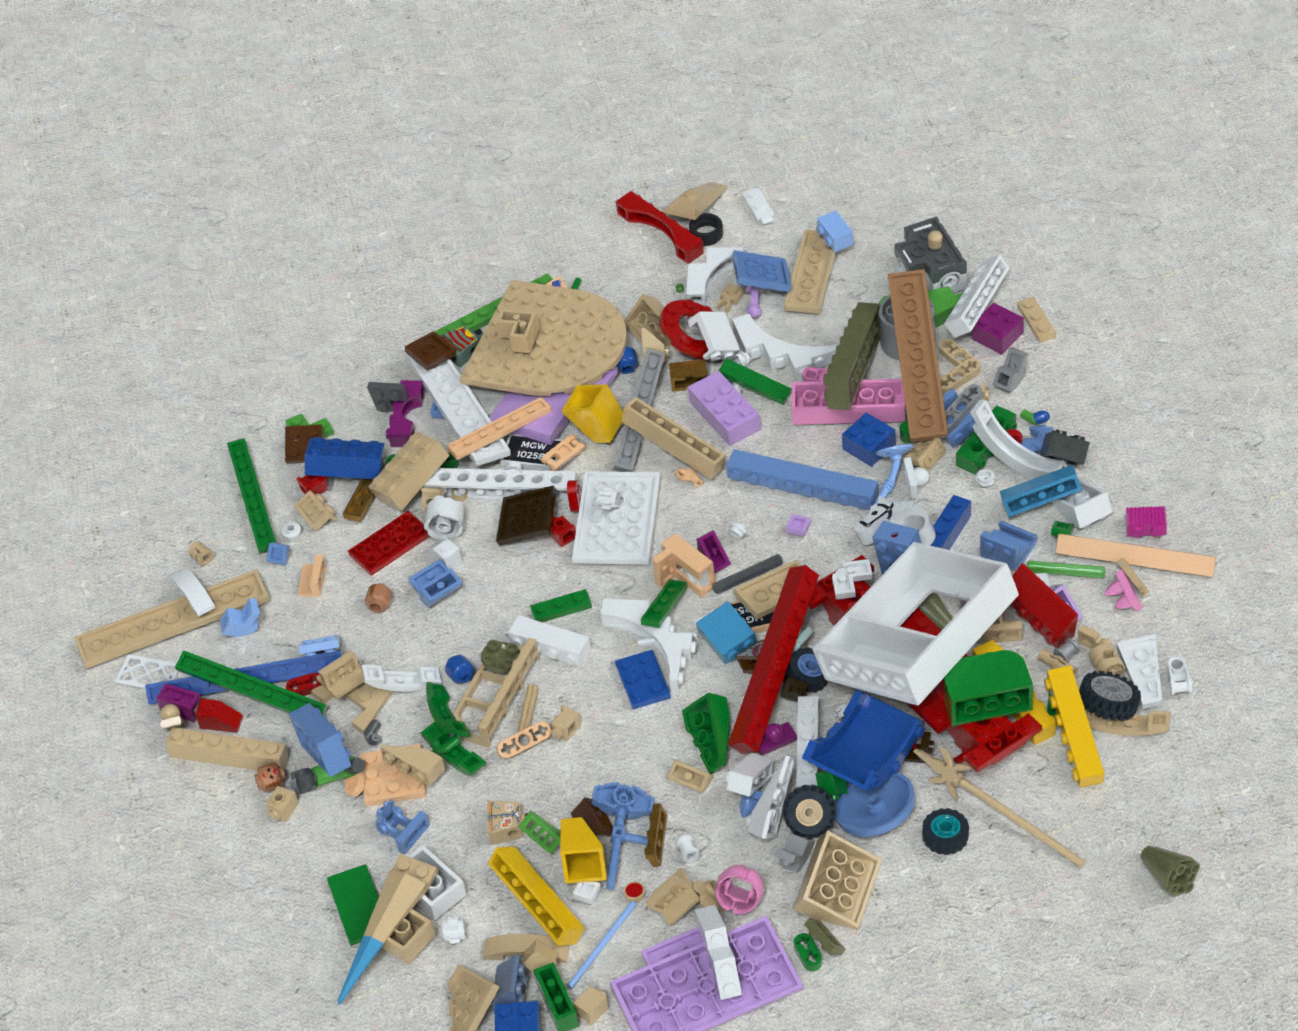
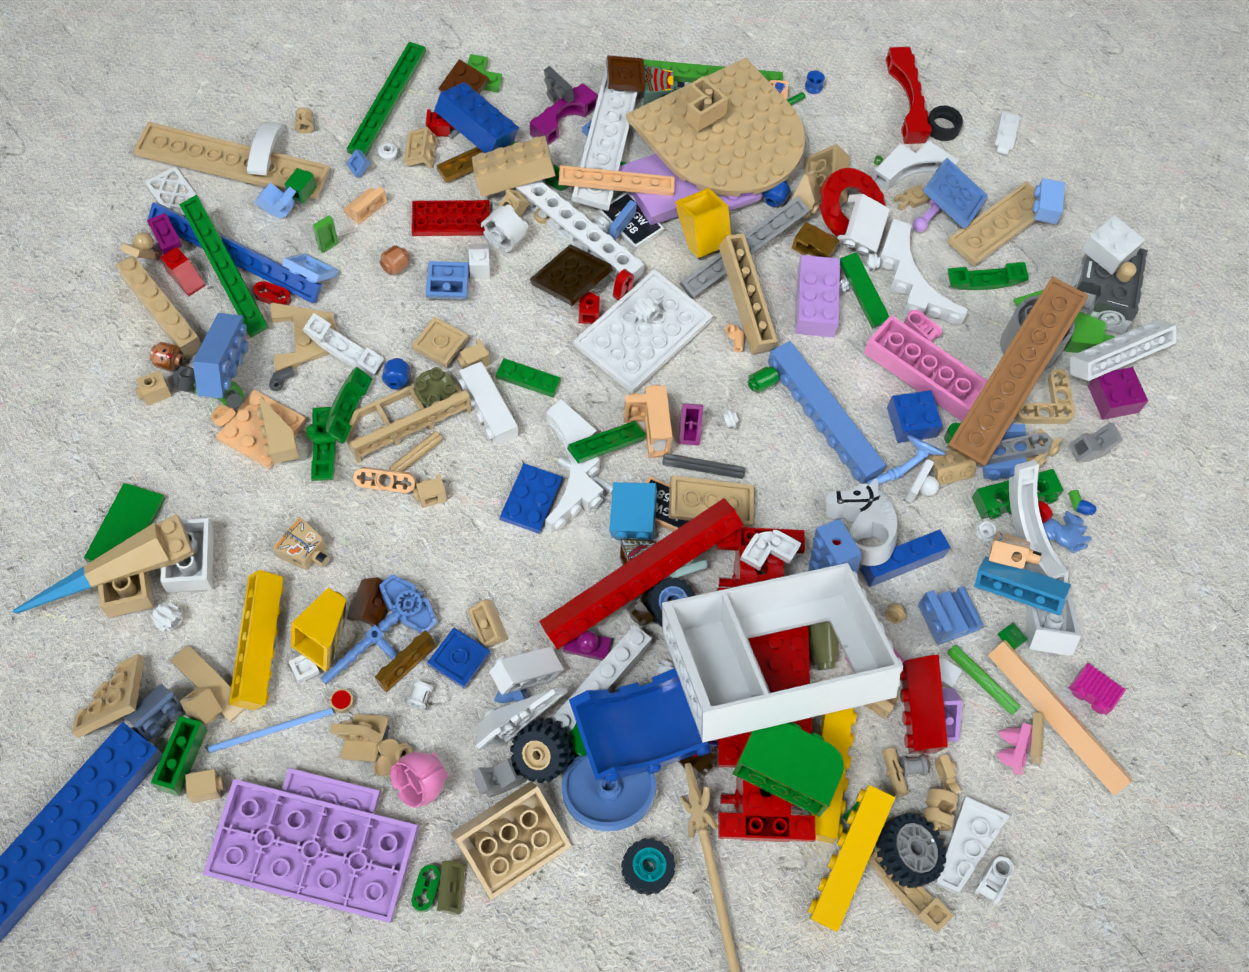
camera: 25 degrees right, 15 degrees up
tan bracket [316,650,364,699] -> none
medium blue tile [375,799,430,855] -> none
bright green slope [518,810,561,854] -> none
light nougat plate [541,434,586,471] -> none
tan wedge [664,182,727,220] -> none
green wedge [682,692,730,774] -> none
white arch [695,905,742,1000] -> none
lavender plate [786,514,811,537] -> none
olive brick [823,302,880,410] -> none
tan plate [1017,297,1056,343] -> none
pearl dark grey brick [1040,429,1090,466] -> none
none -> green brick [284,168,317,204]
none -> bright green tile [313,215,338,253]
none -> tan plate [412,316,469,368]
none -> blue plate [427,627,491,689]
none -> tan brick [457,339,490,369]
none -> medium blue tile [609,200,637,240]
none -> green brick [747,366,779,393]
none -> blue wheel [805,70,825,94]
none -> green slope [947,262,1029,290]
none -> light nougat torso [989,531,1042,569]
none -> white brick [1082,215,1145,275]

